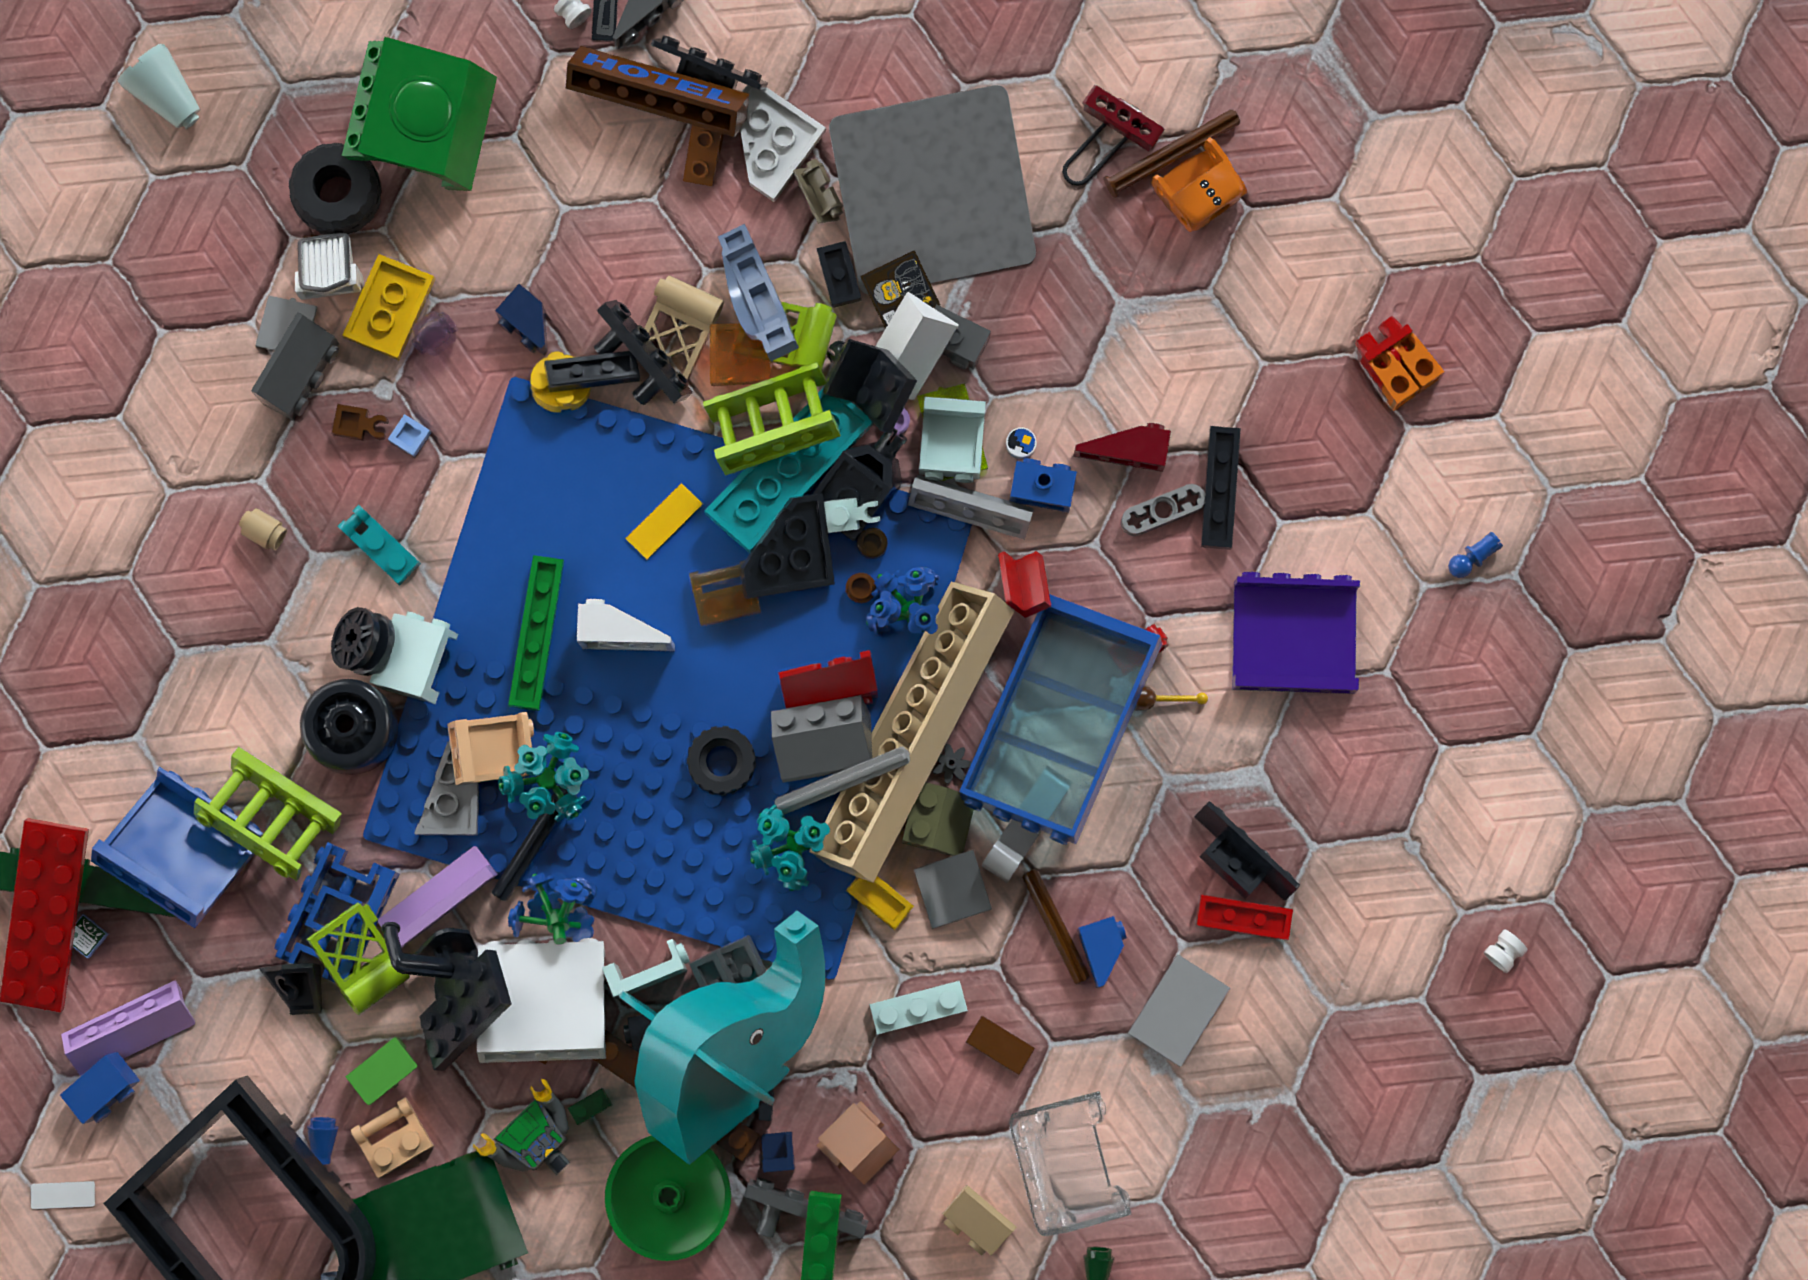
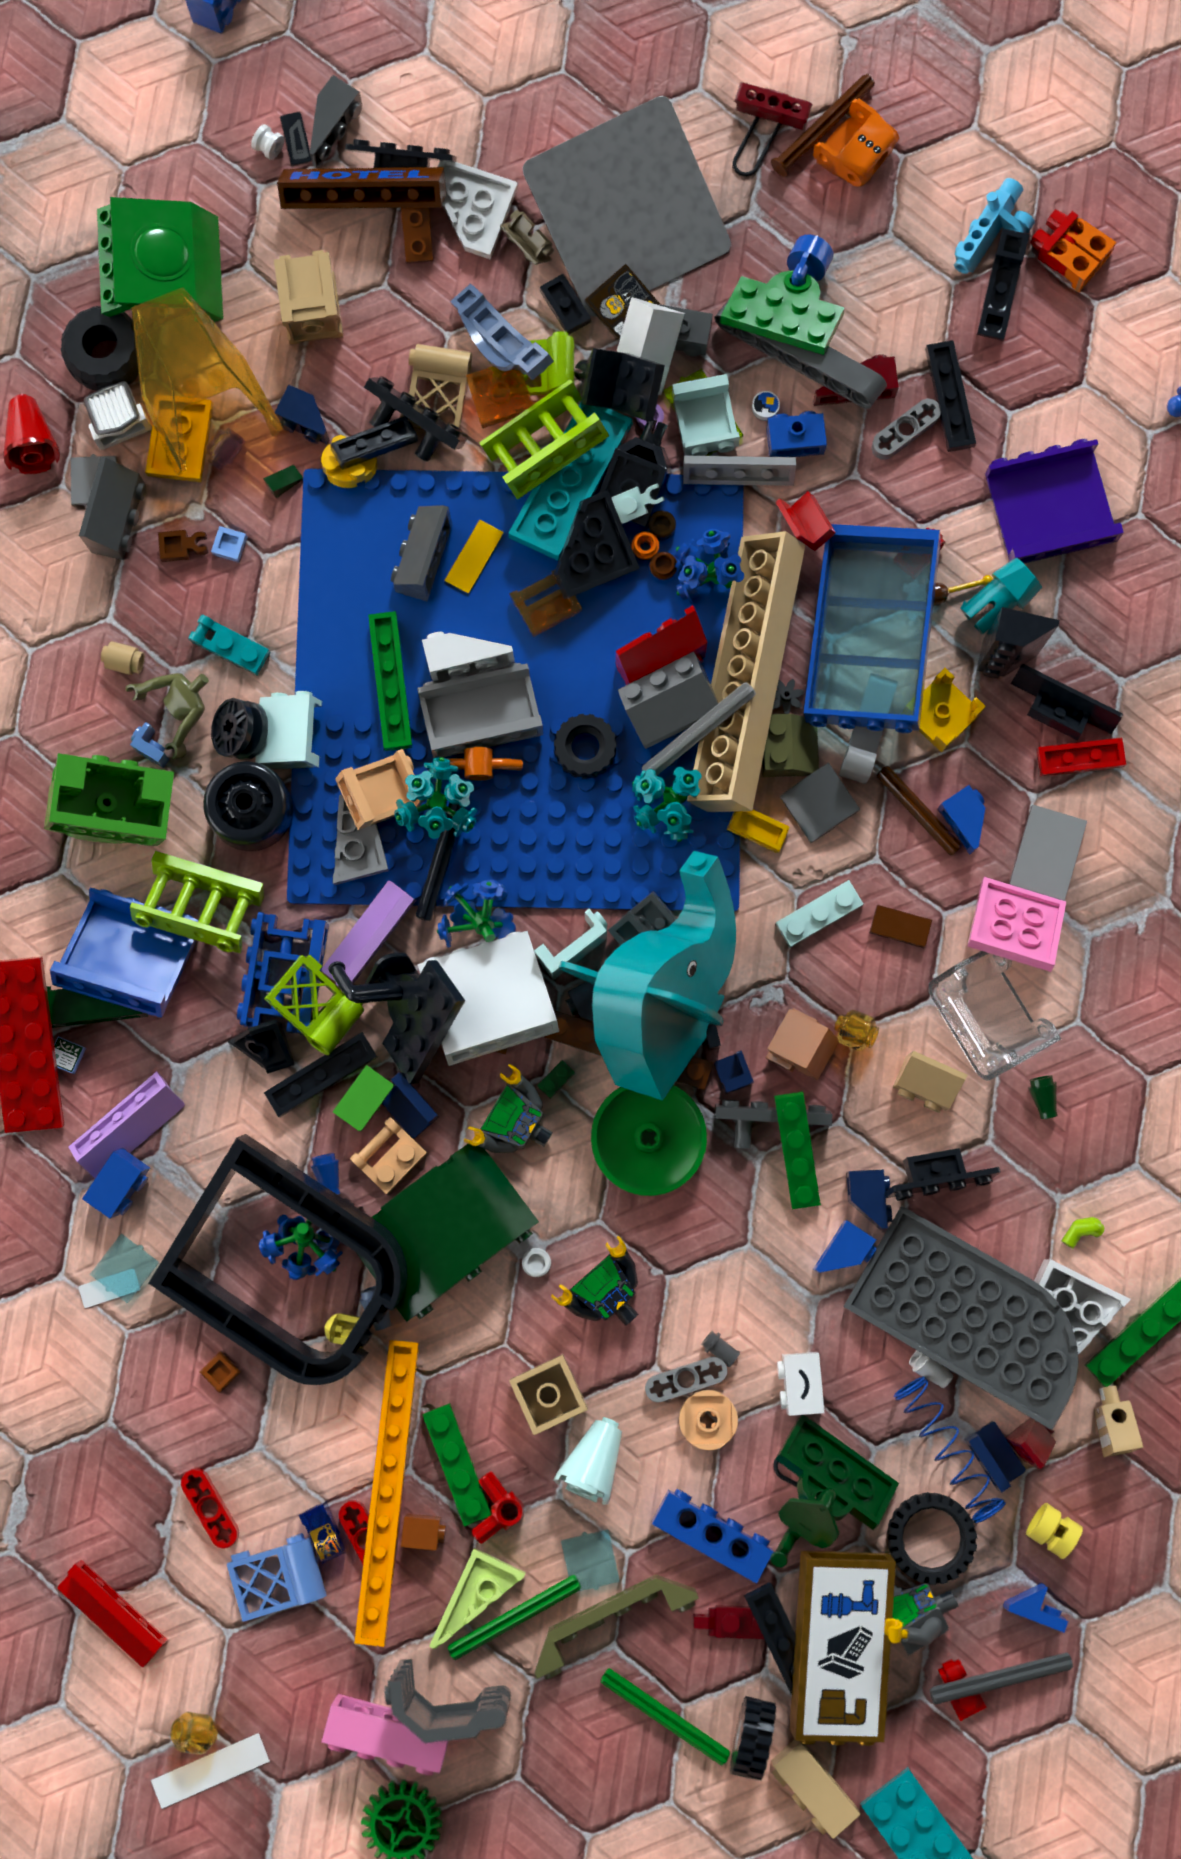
camera: 10 degrees left, 0 degrees up
none -> red cone [3,394,60,474]
none -> bright green brick [44,753,174,846]
none -> clear light blue piece [90,1233,159,1303]
none -> olive piece [125,673,209,759]
none -> medium blue bracket [130,722,170,768]
none -> clear yellow windscreen [131,287,283,476]
none -> blue plant [259,1215,343,1280]
none -> dark green piece [263,465,303,498]
none -> black plate [264,1032,378,1118]
none -> tan container [274,250,344,344]
none -> dark blue panel [382,1072,439,1138]
none -> dark grey slope [391,505,452,601]
none -> light grey panel [417,663,543,758]
none -> orange piece [448,747,523,781]
none -> orange plate [631,532,659,560]
none -> dark grey beam [714,298,887,409]
none -> plate [720,234,845,355]
none -> clear yellow head [834,1009,879,1051]
none -> yellow panel [902,668,986,753]
none -> medium azure piece [954,178,1035,274]
none -> teal piece [960,558,1042,634]
none -> bright pink plate [967,877,1066,972]
none -> black slope [976,607,1060,678]
none -> black slope [977,228,1030,341]

